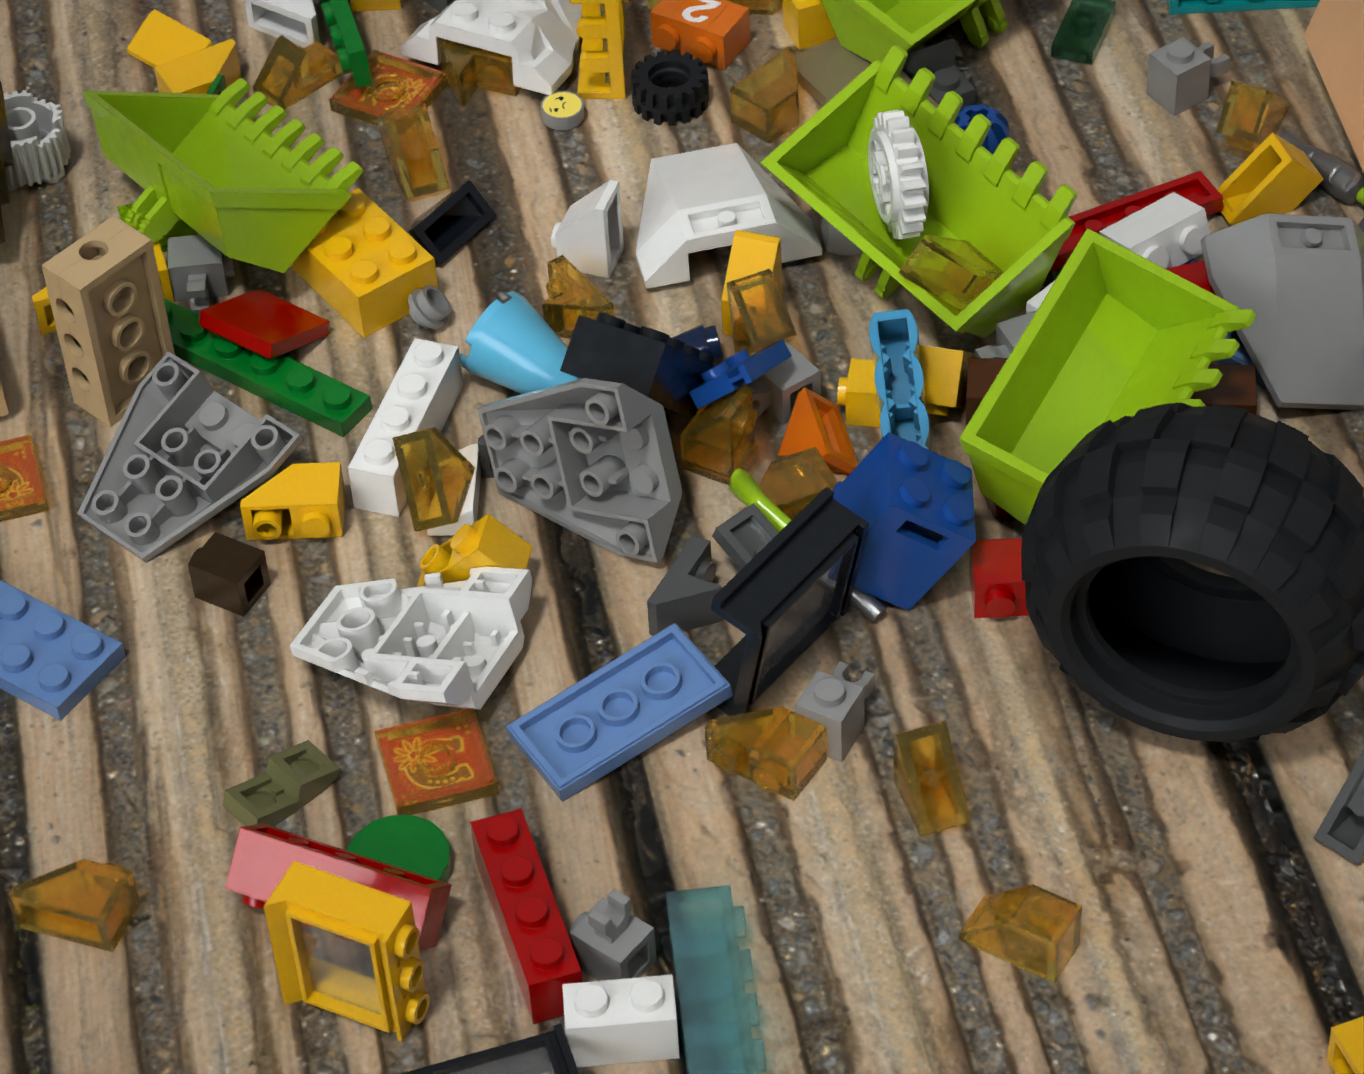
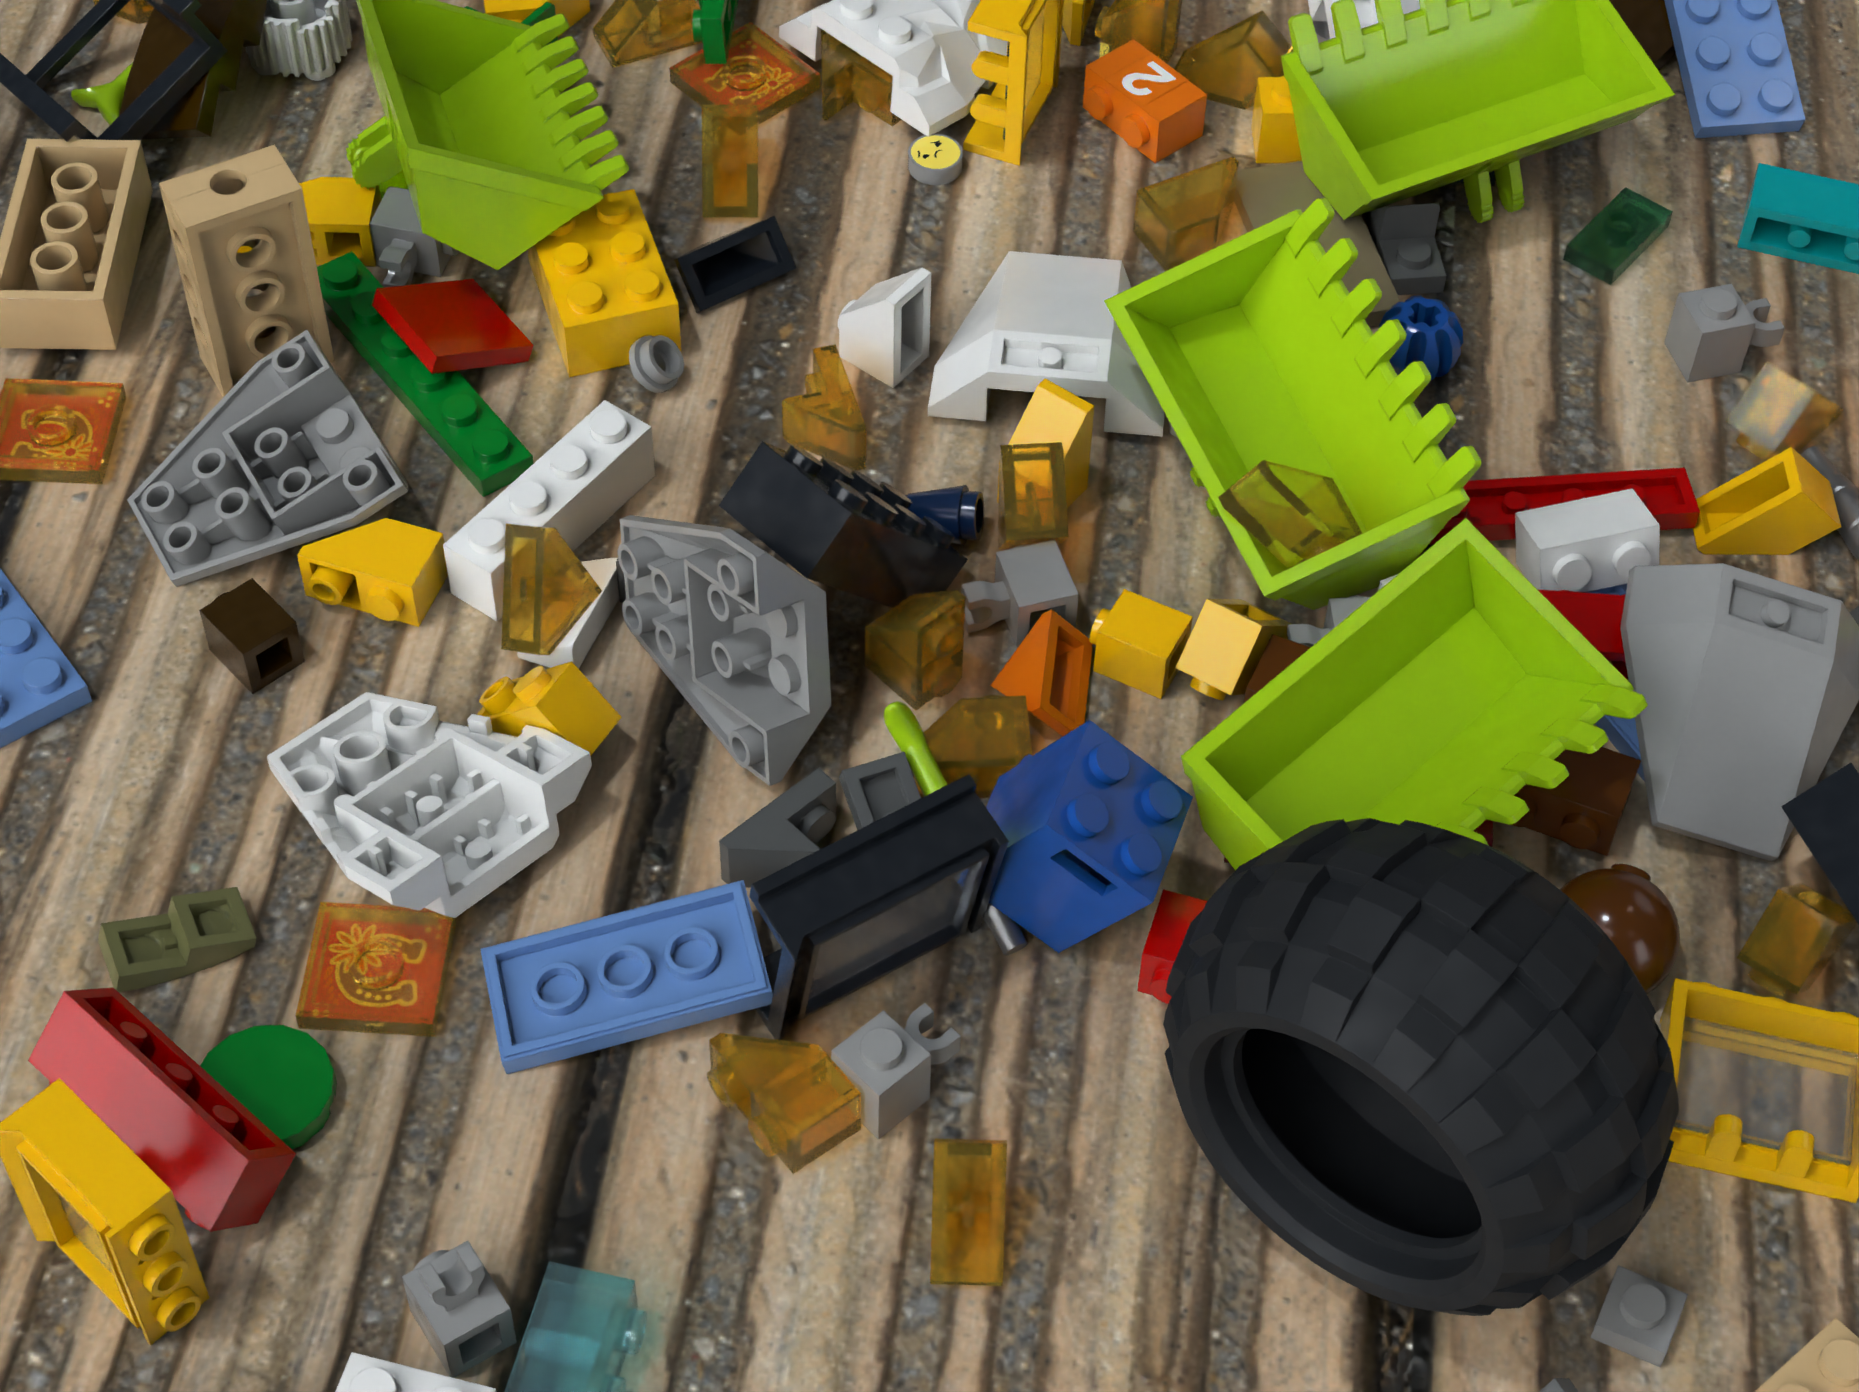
camera: 15 degrees right, 5 degrees up
medium azure cone [460,291,579,394] -> none
red brick [470,808,583,1025] -> none
black tyre [631,50,709,126] -> none
blue plate [689,339,792,409] -> none
white gear [868,110,929,240] -> none
dark azure brick [869,309,931,451] -> none

